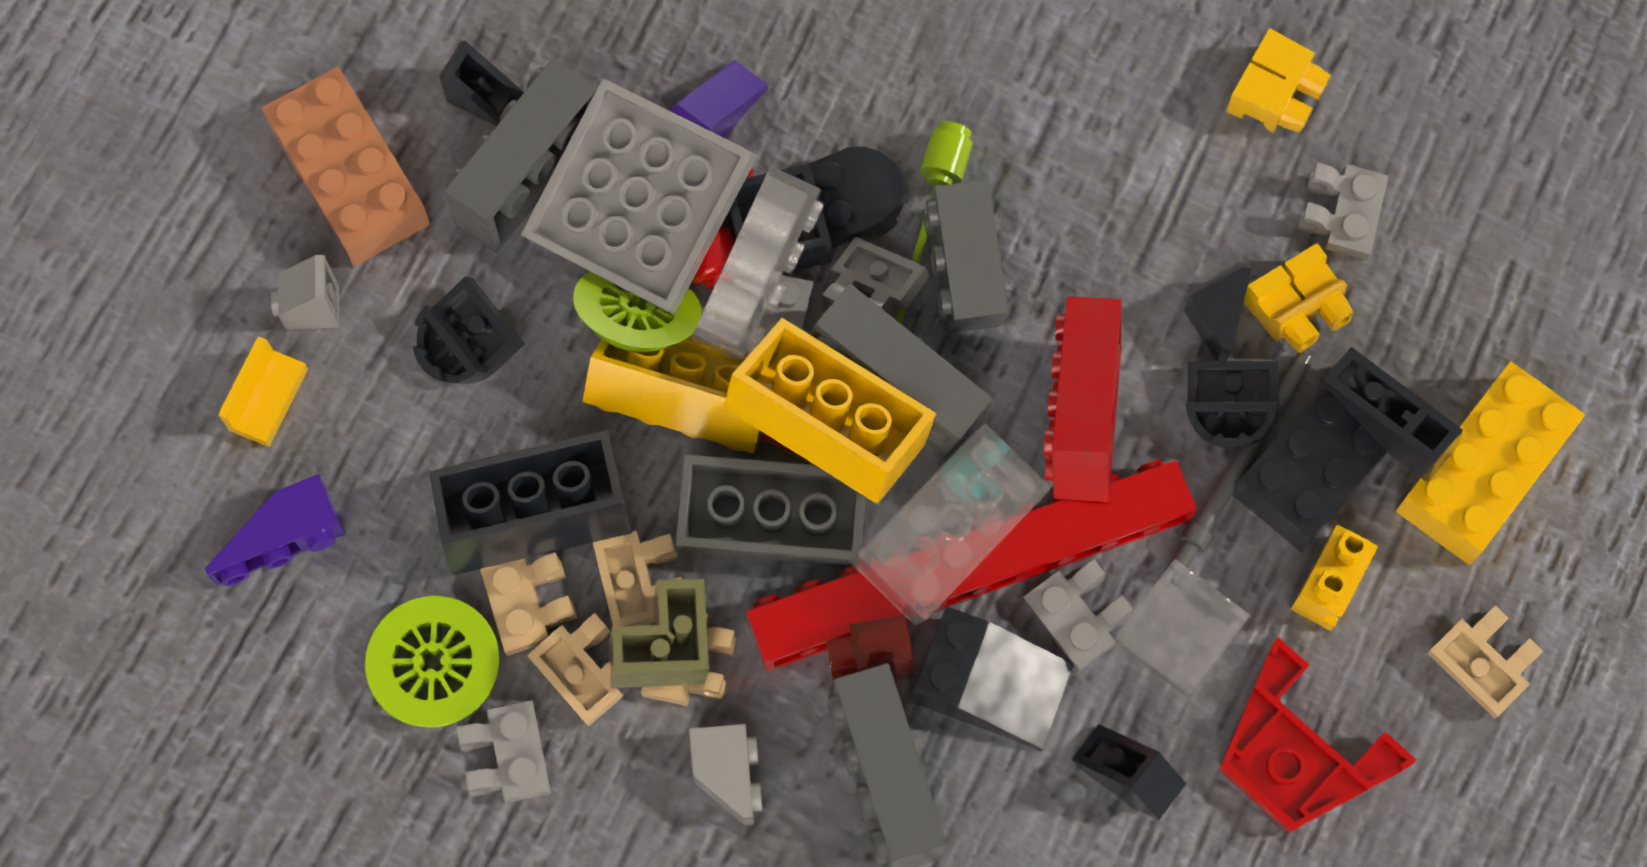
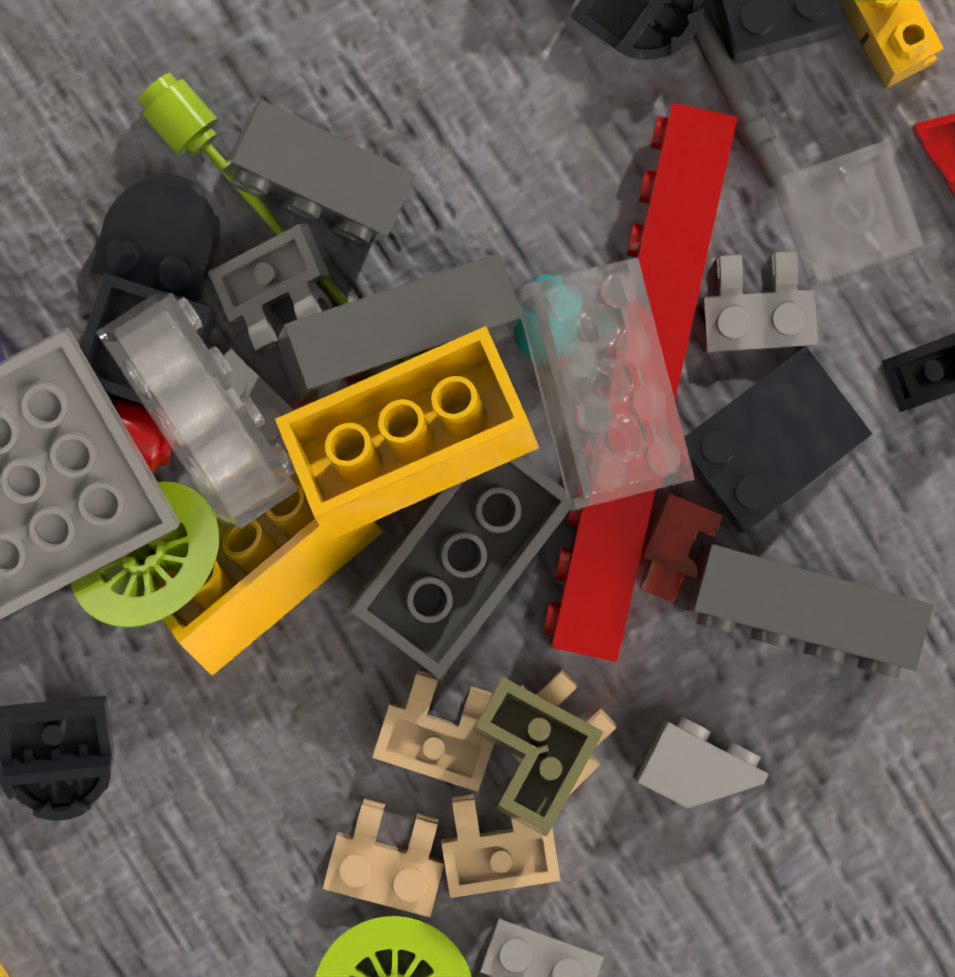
camera: 60 degrees left, 15 degrees up
black brick [429,430,632,576] -> none
red brick [1044,296,1122,502] -> none

